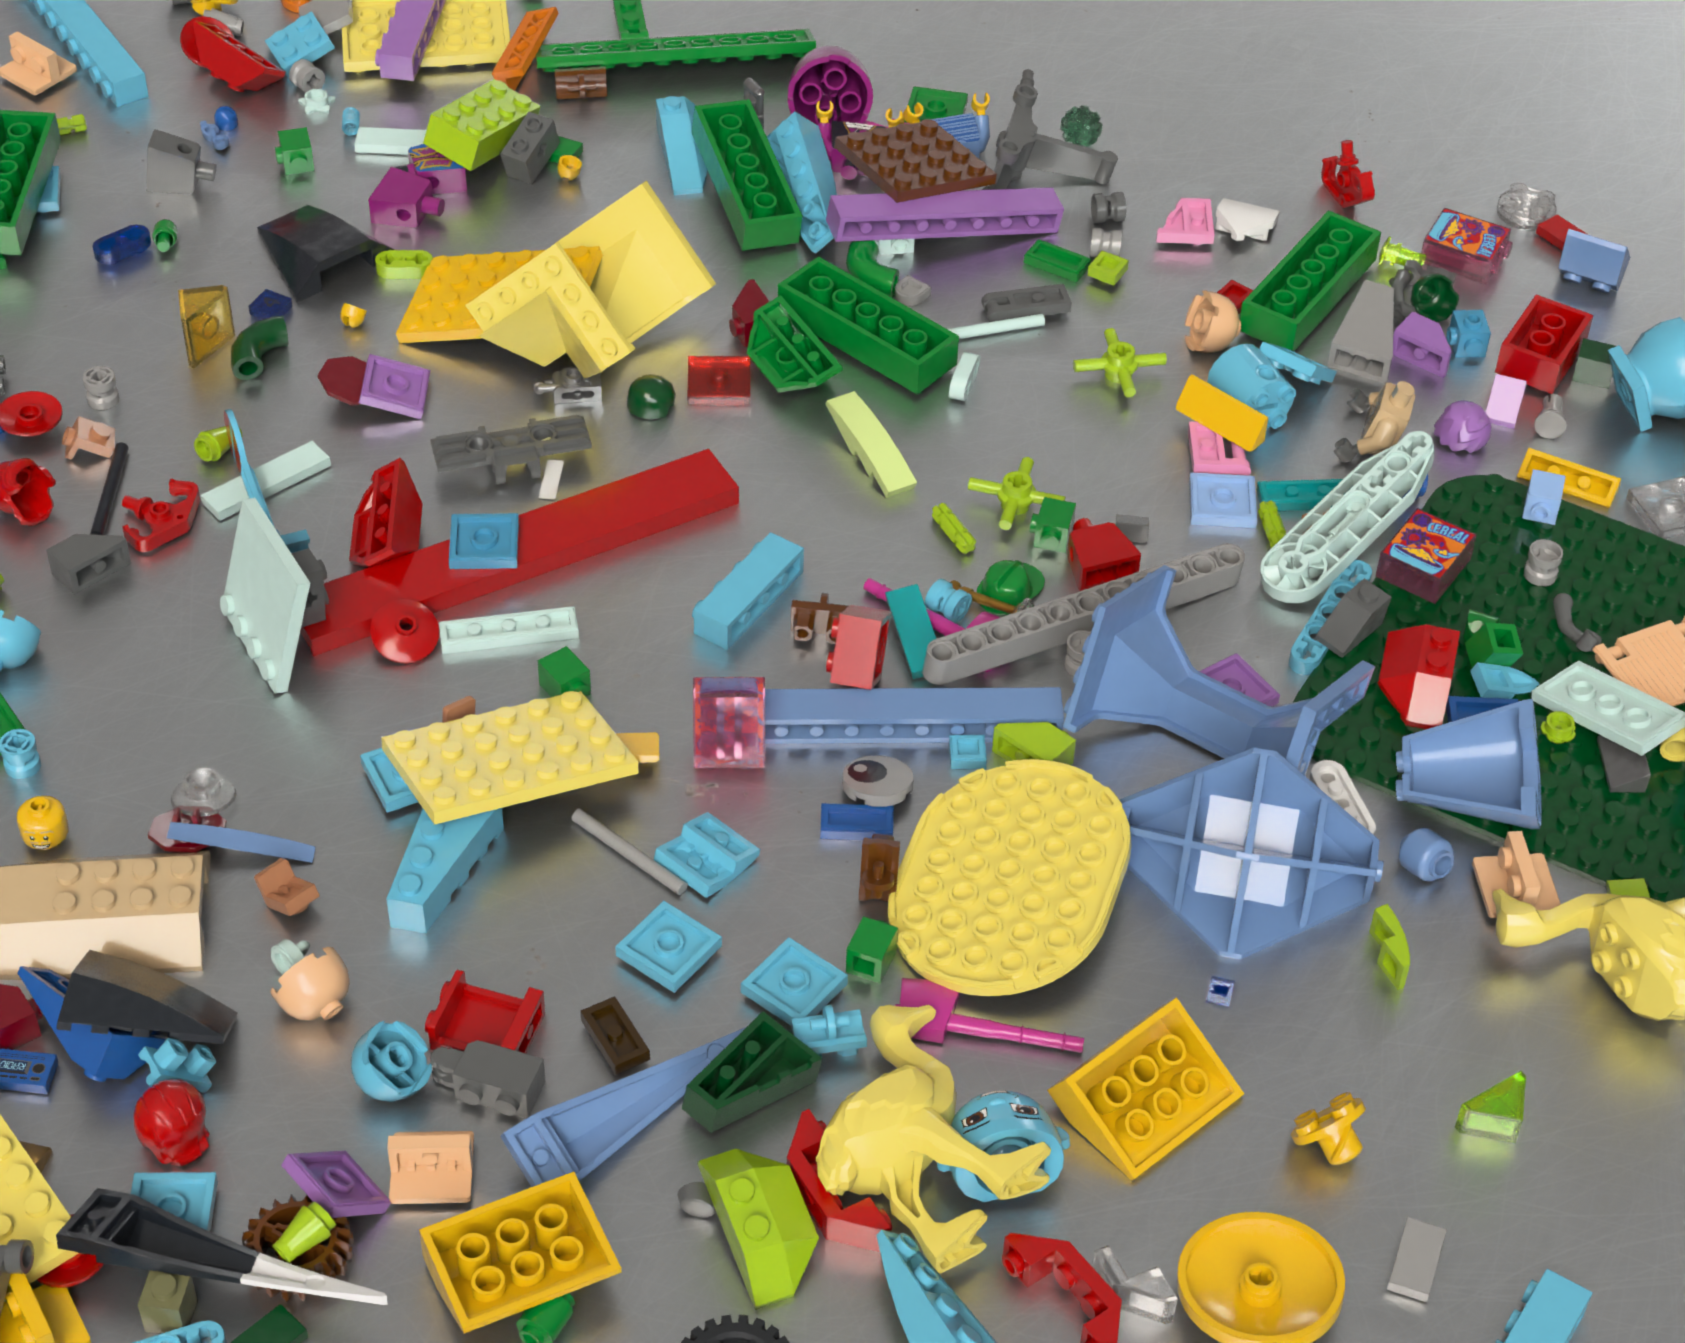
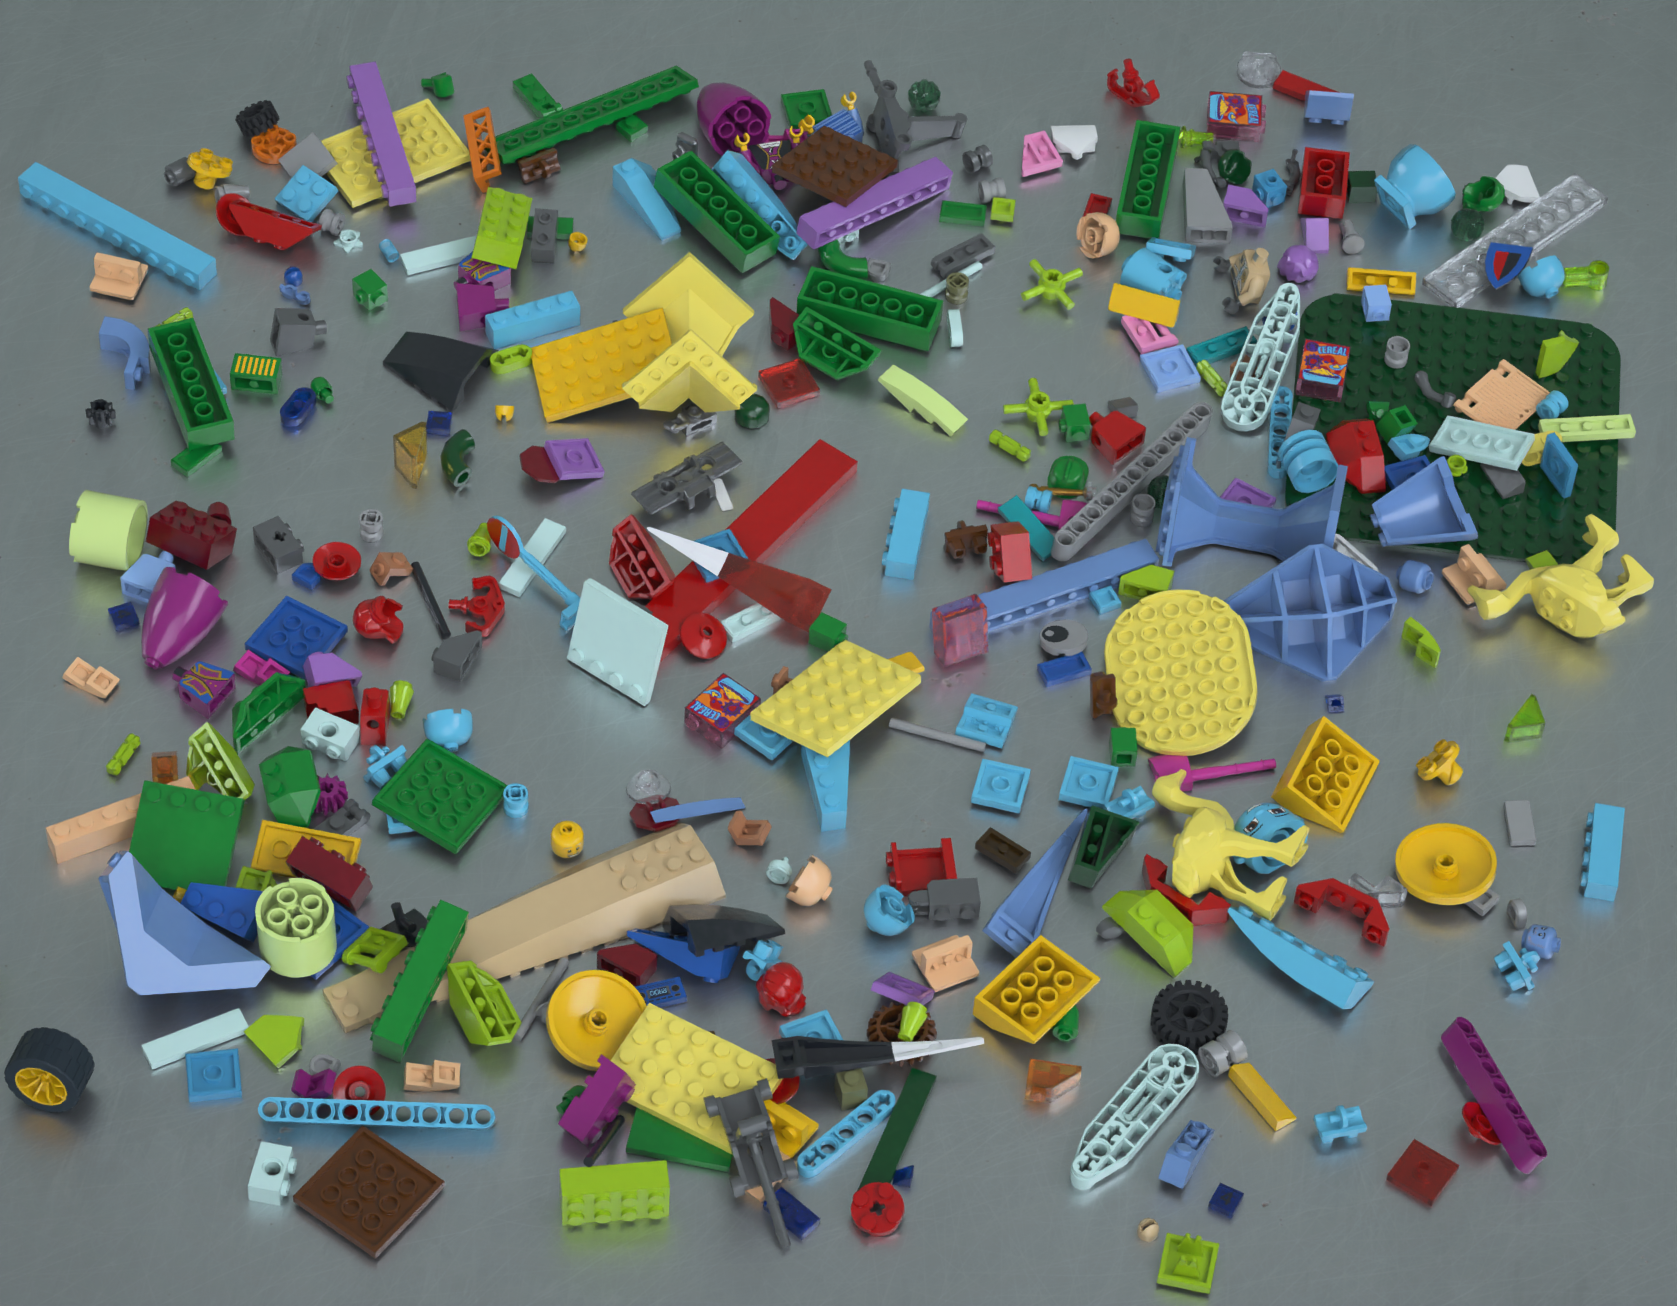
camera: 25 degrees left, 5 degrees up
none -> green brick [230,353,282,395]
none -> medium azure brick [485,291,580,349]
none -> green plate [616,113,648,142]
none -> clear red plate [647,527,832,633]
none -> brick [684,673,761,748]
none -> olive wheel [945,272,969,305]
none -> medium azure wheel [1278,430,1338,493]
none -> dark grey piece [1282,149,1301,195]

